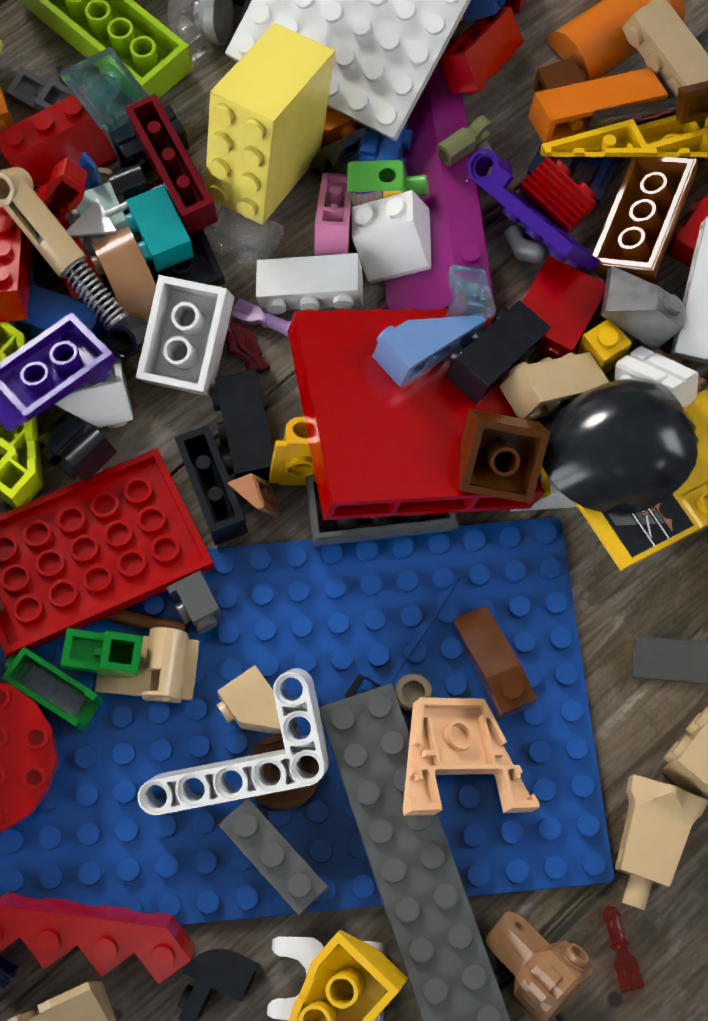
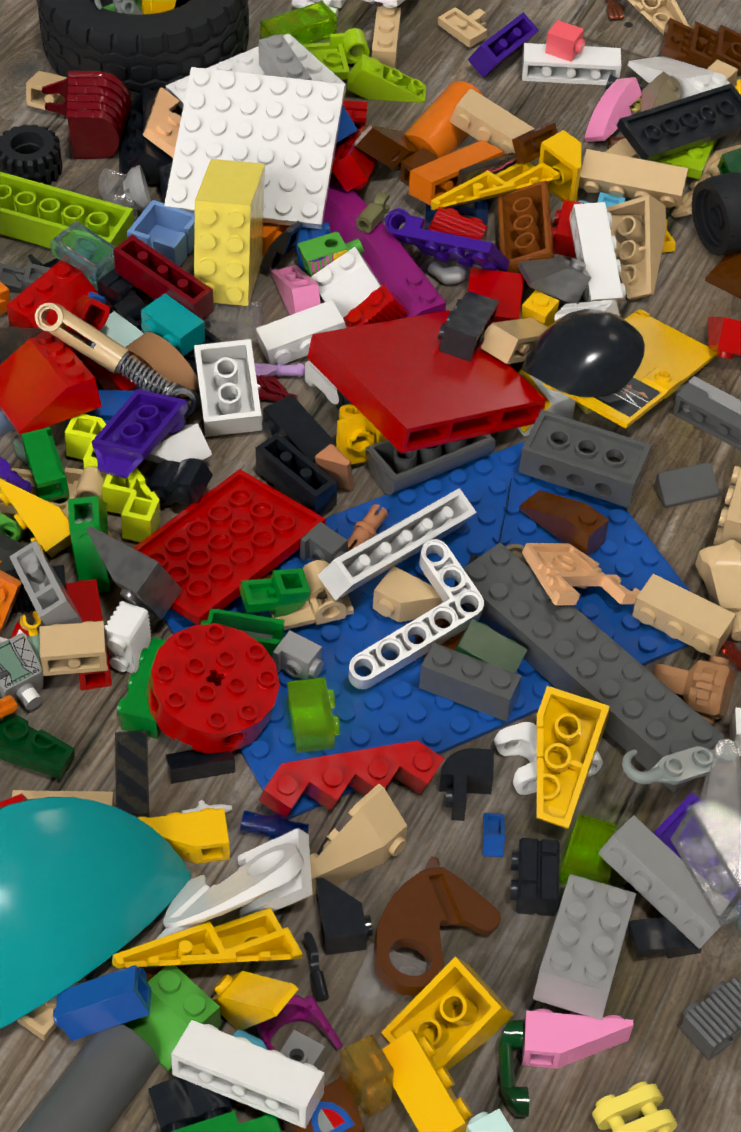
camera: 25 degrees left, 20 degrees down
white piece [66,185,162,238] -> none
medium blue slope [372,315,486,387] -> none
clear light blue slope [446,265,496,319] -> none
reddish brown slope [459,409,551,504] -> none
none -> medium blue piece [127,200,195,267]
none -> light grey brick [273,631,324,682]
none -> clear neon green brick [287,677,340,753]
none -> white brick [317,488,477,601]
none -> red brick [343,284,409,328]
none -> nougat pin [348,504,388,551]
none -> reddish brown slope [353,125,418,171]
none -> dark green brick [455,619,527,673]
none -> dark grey brick [519,410,652,508]
none -> tan brick [632,574,736,656]

